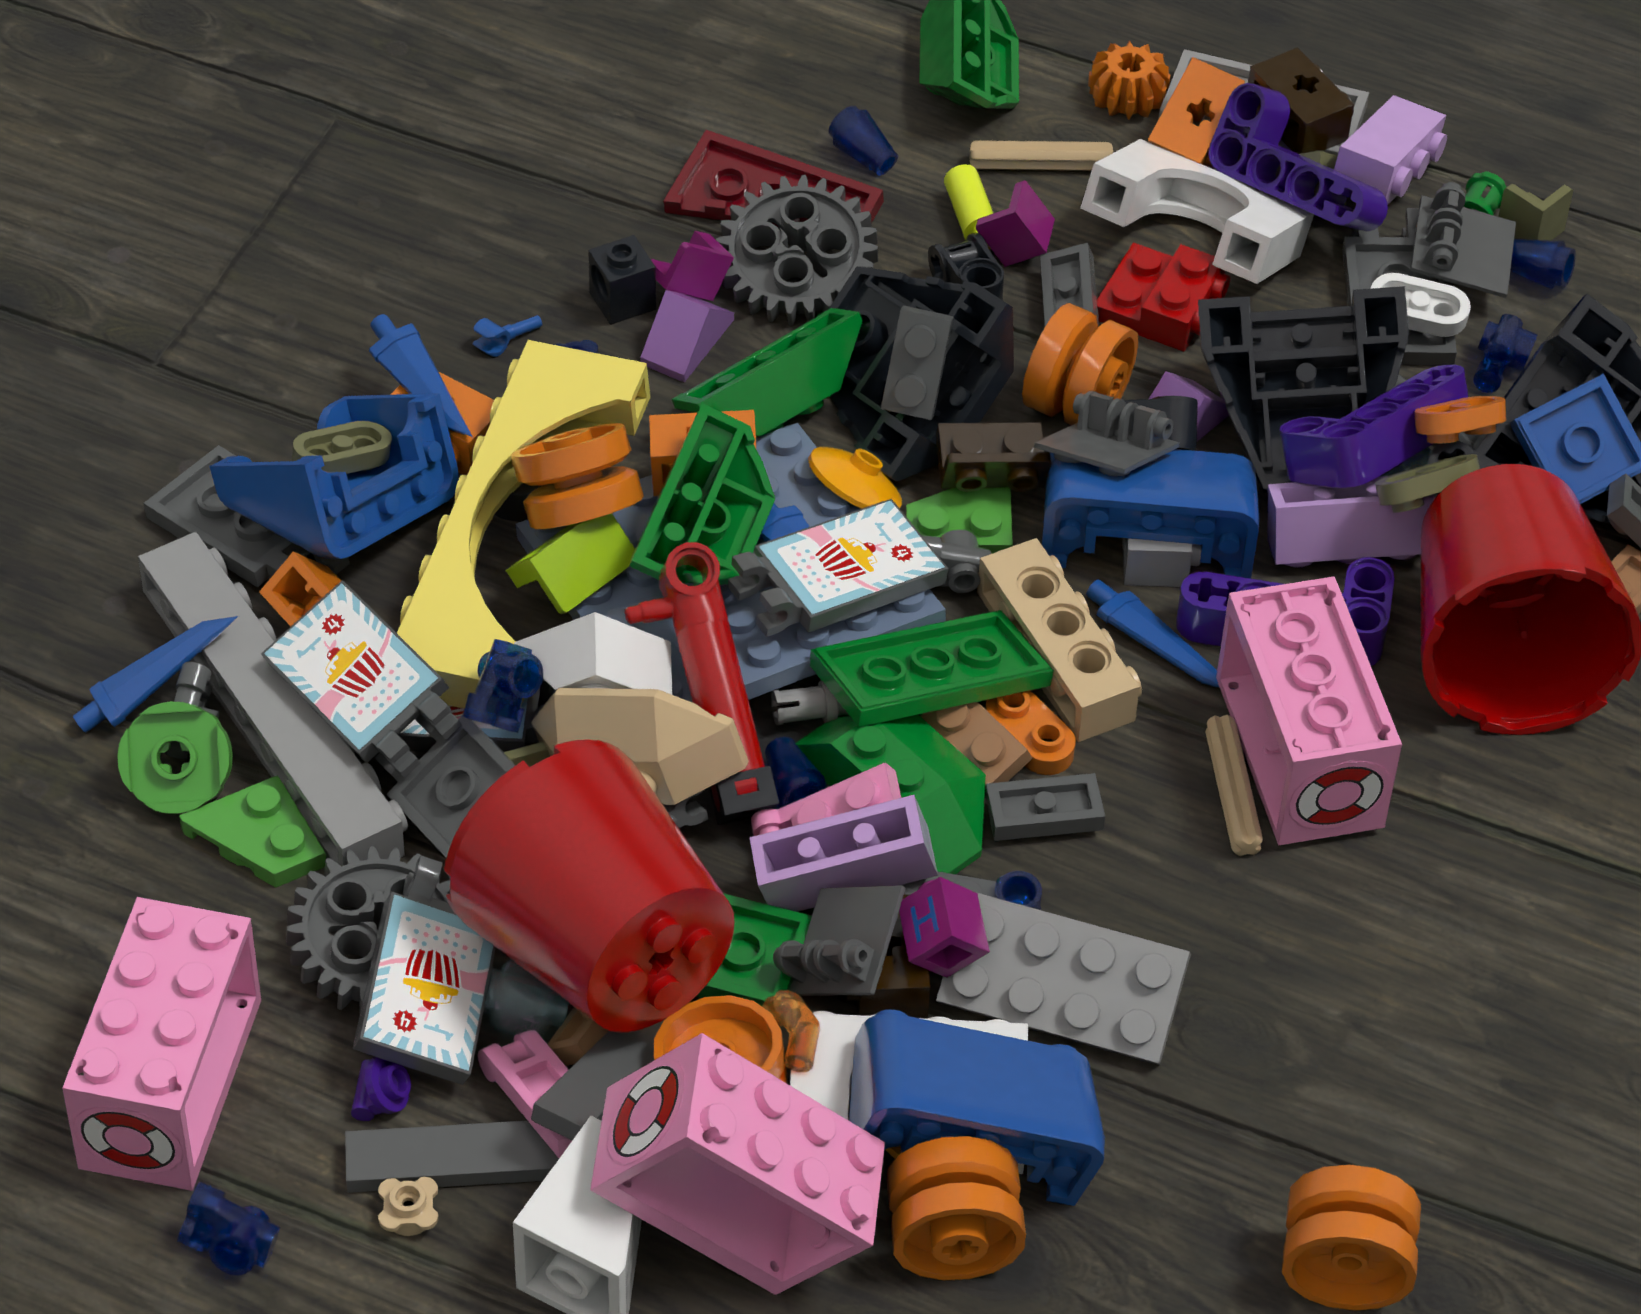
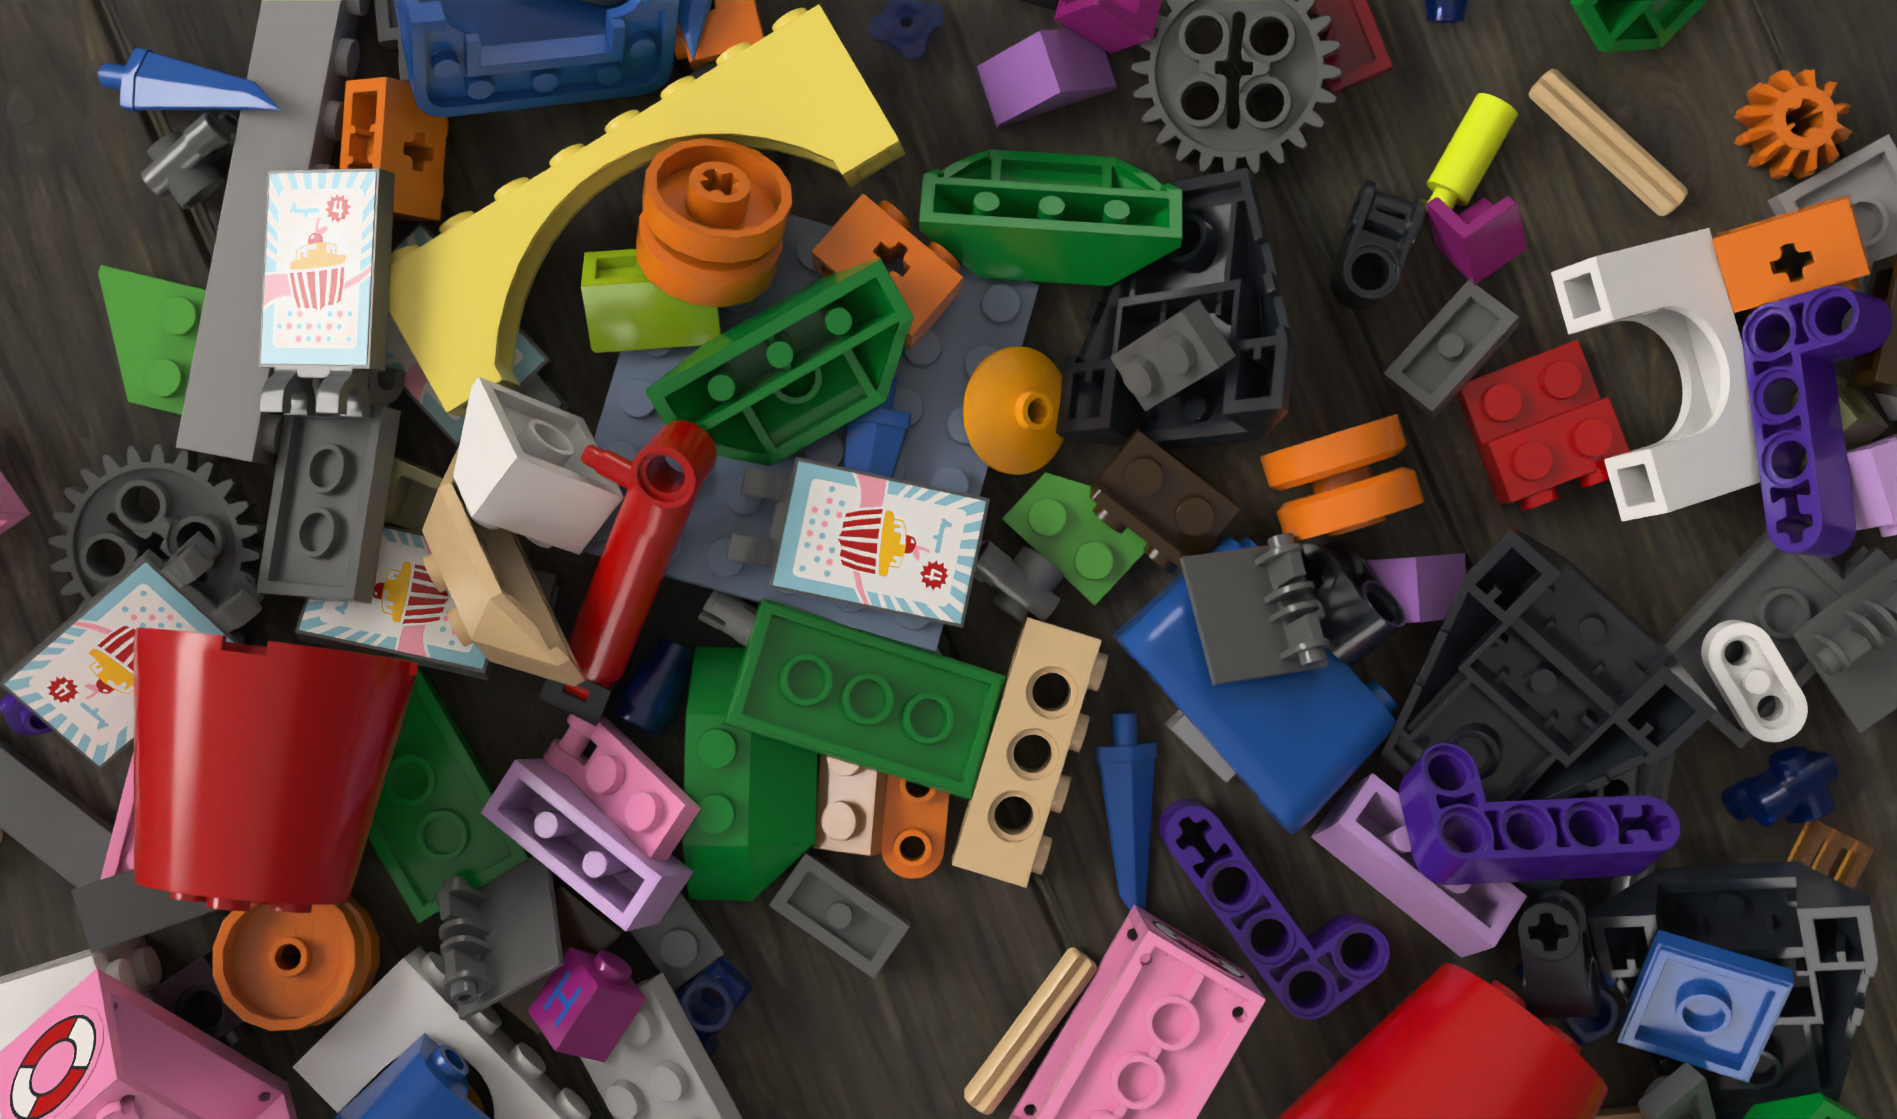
camera: 45 degrees right, 40 degrees up
bright green plate [118,702,233,813] -> none
clear blue plate [462,639,543,733] -> none
clear orange arm [762,990,820,1072] -> none
olive plate [1375,454,1480,513] -> none
orange plate [1415,396,1506,443] -> none

